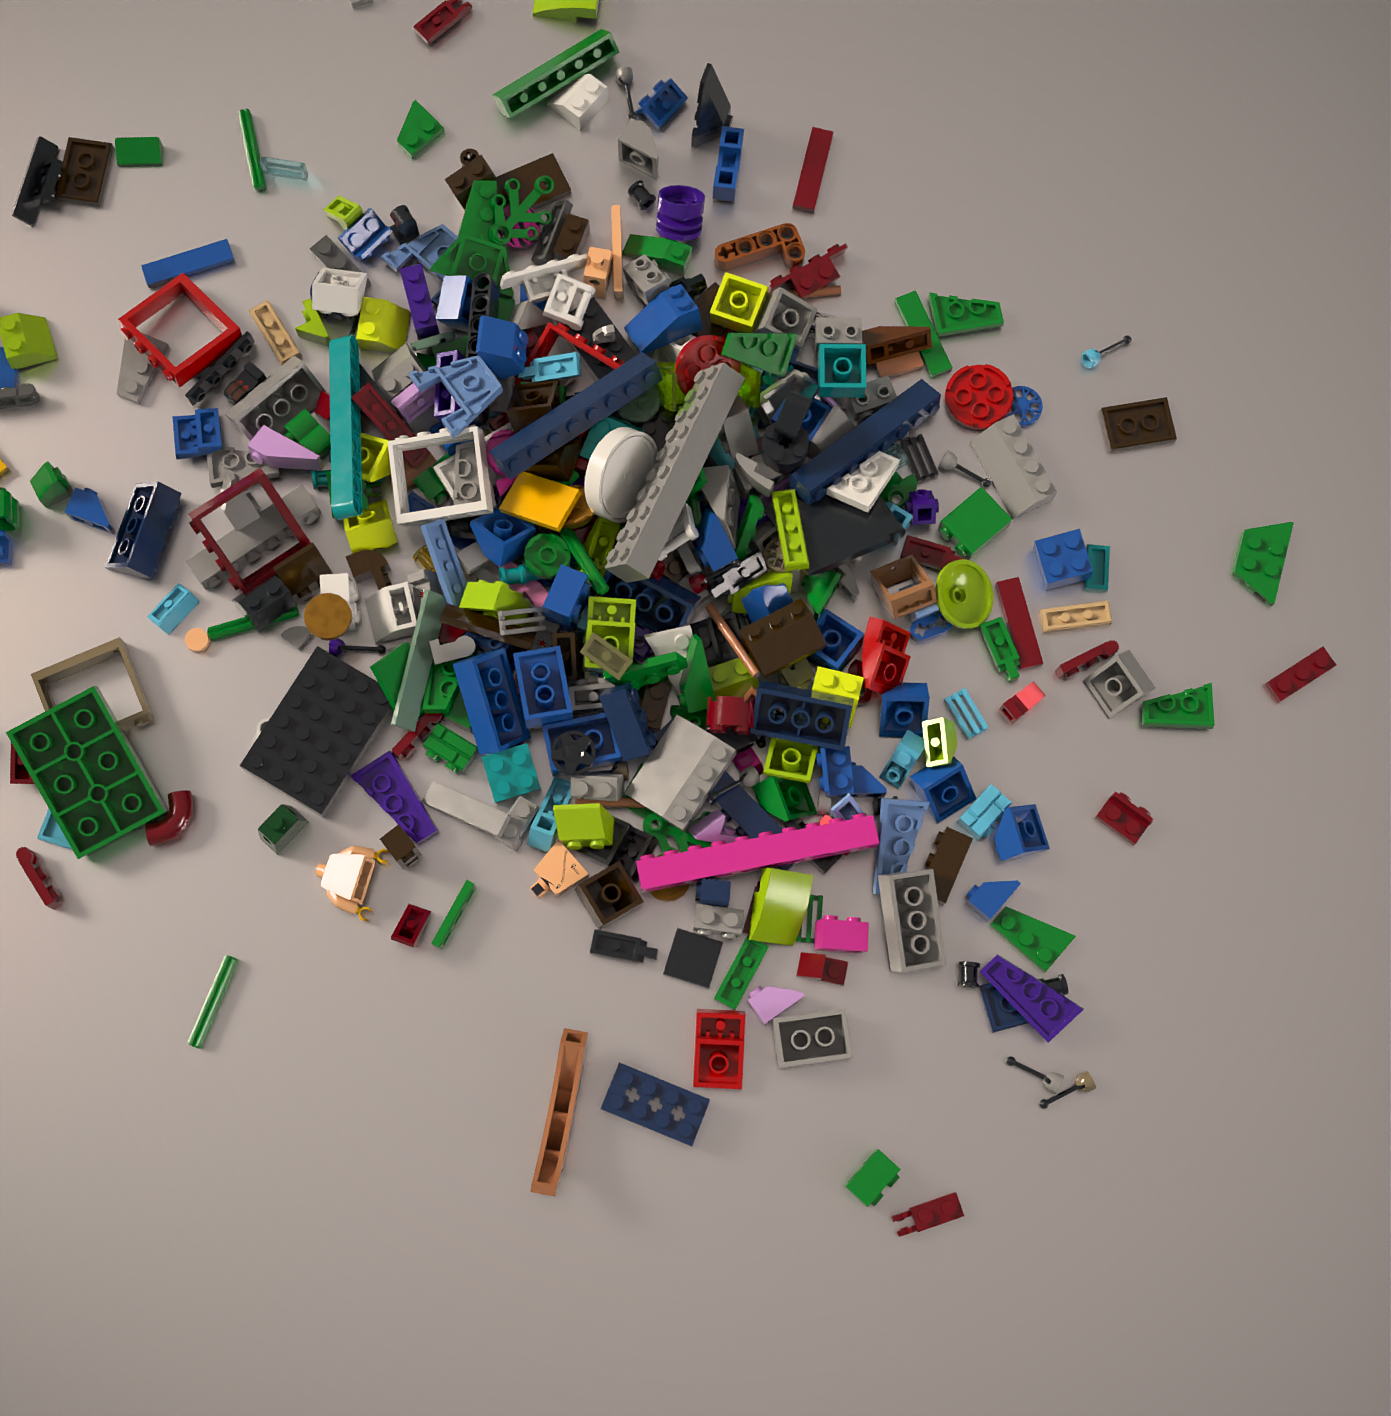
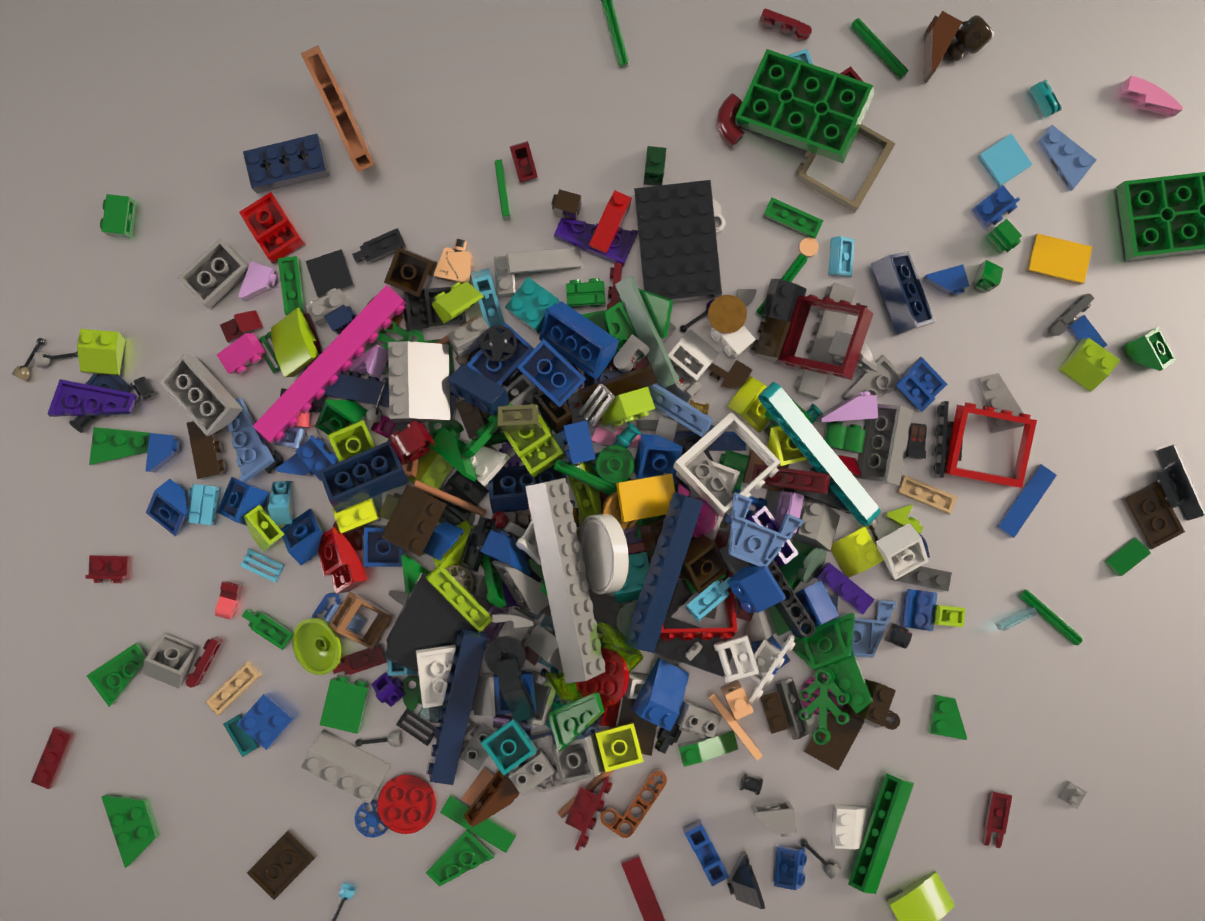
camera: 145 degrees right, 10 degrees up
light nougat torso [315,845,390,921] -> none
dark purple wheel [656,185,705,241] -> none
dark red hinge [892,1192,964,1237] -> none
dark red tile [995,577,1044,671] -> none
none -> lime slope [77,329,126,375]
none -> red slope [589,190,632,254]
none -> green plate [763,197,824,239]

